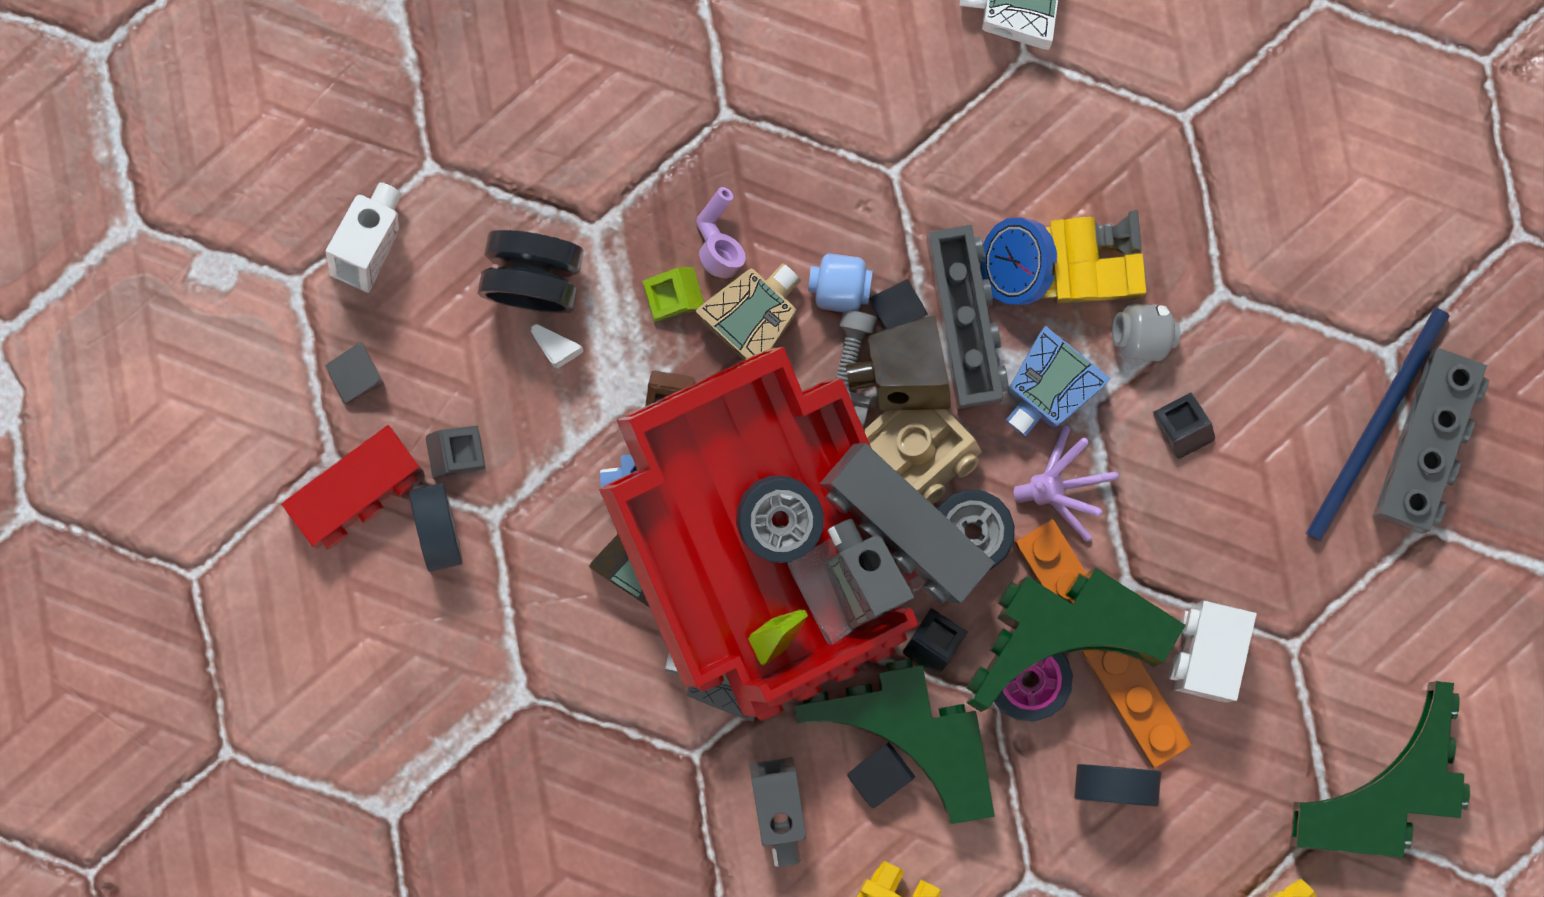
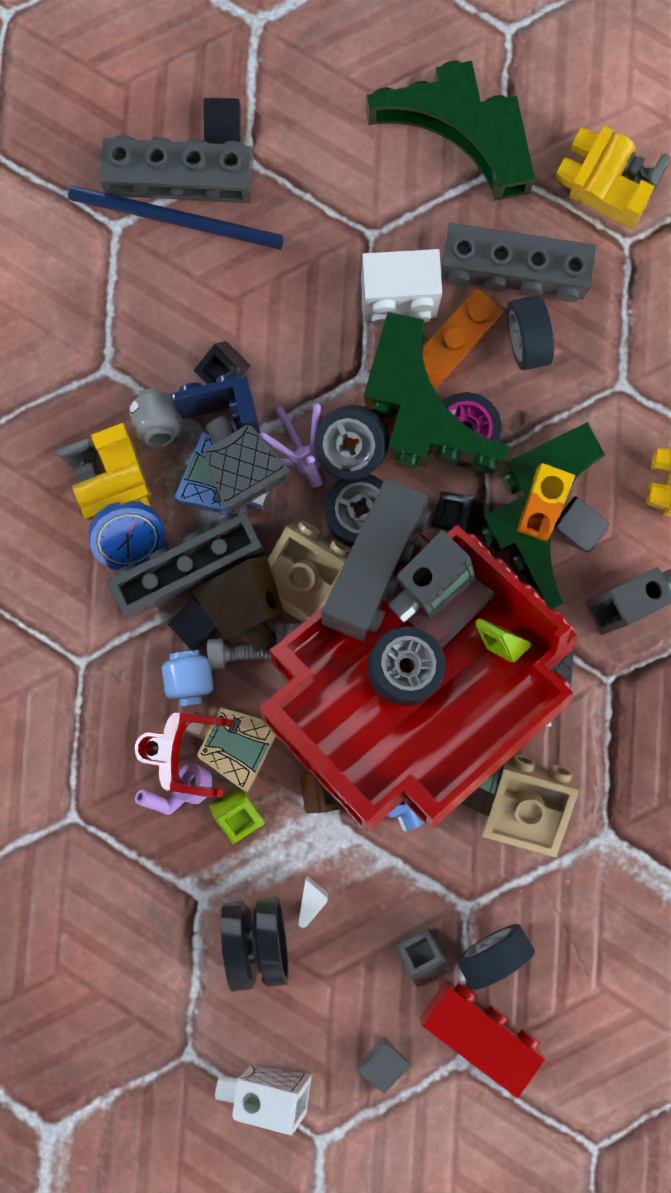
camera: 105 degrees left, 0 degrees up
none -> red piece [135,713,233,797]
none -> dark blue bracket [171,374,260,434]
none -> black slope [203,98,242,144]
none -> dark grey torso [203,416,291,515]
none -> wheel [314,404,390,480]
none -> dark grey brick [441,222,596,302]
none -> tan plate [482,754,579,857]
none -> leg [517,463,575,542]

